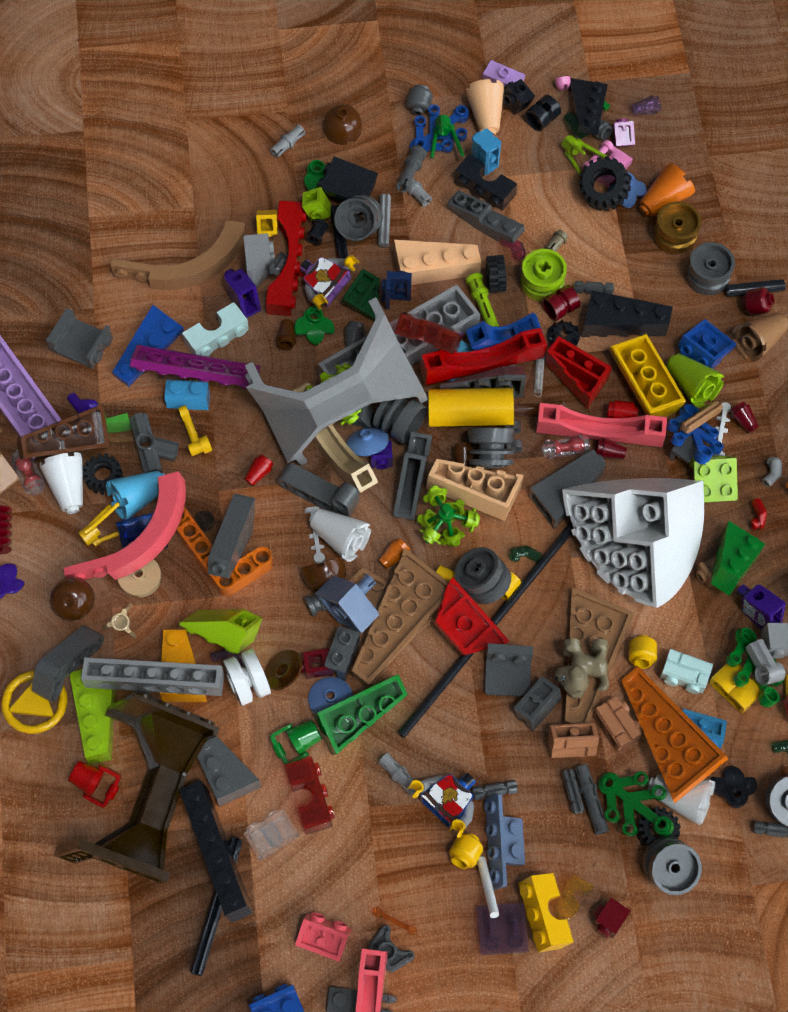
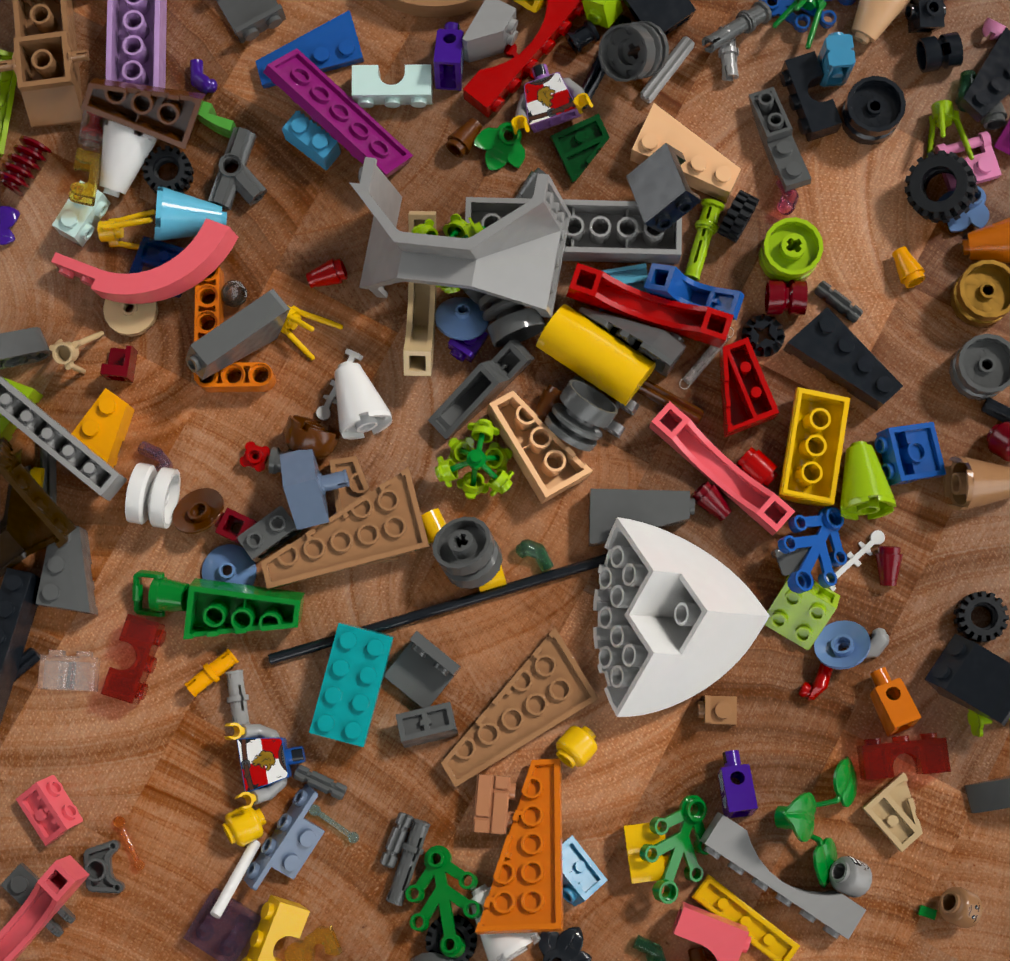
camera: 40 degrees right, 15 degrees up
reddish brown cylinder [50,576,95,621] -> none
yellow brick [178,405,213,456] -> none
lime slope [179,609,263,654] -> none
dark grey axle [269,252,288,276] -> none
dark grey beam [277,463,359,517] -> none
orange cone [378,538,410,569] -> none
dark blue bracket [382,271,412,309] -> none
clear red arch [394,312,464,354] -> none
red wing [433,577,509,656] -> none
clear piece [541,434,590,461] -> none
dark tan pin [544,230,568,252] -> none
nougat brick [547,722,599,758] -> none
dark tan animal [554,638,610,699] -> none
light aqua brick [660,649,713,694] -> none
medium nougat axle [680,401,723,434] -> none
green wedge [711,521,766,596] -> none
light grey piece [745,639,785,685] -> none
none -> light aqua brick [52,180,111,247]
none -> clear yellow piece [69,143,102,206]
none -> dark red panel [100,345,138,383]
none -> light orange pin [184,649,239,697]
none -> red plate [240,441,271,472]
none -> yellow plant [280,304,343,360]
none -> teal brick [309,622,395,747]
none -> clear light blue hinge [309,805,359,843]
none -> black panel [626,143,701,233]
none -> medium blue dish [814,620,871,670]
none -> black wheel [840,76,906,145]
none -> light orange cone [892,246,926,288]

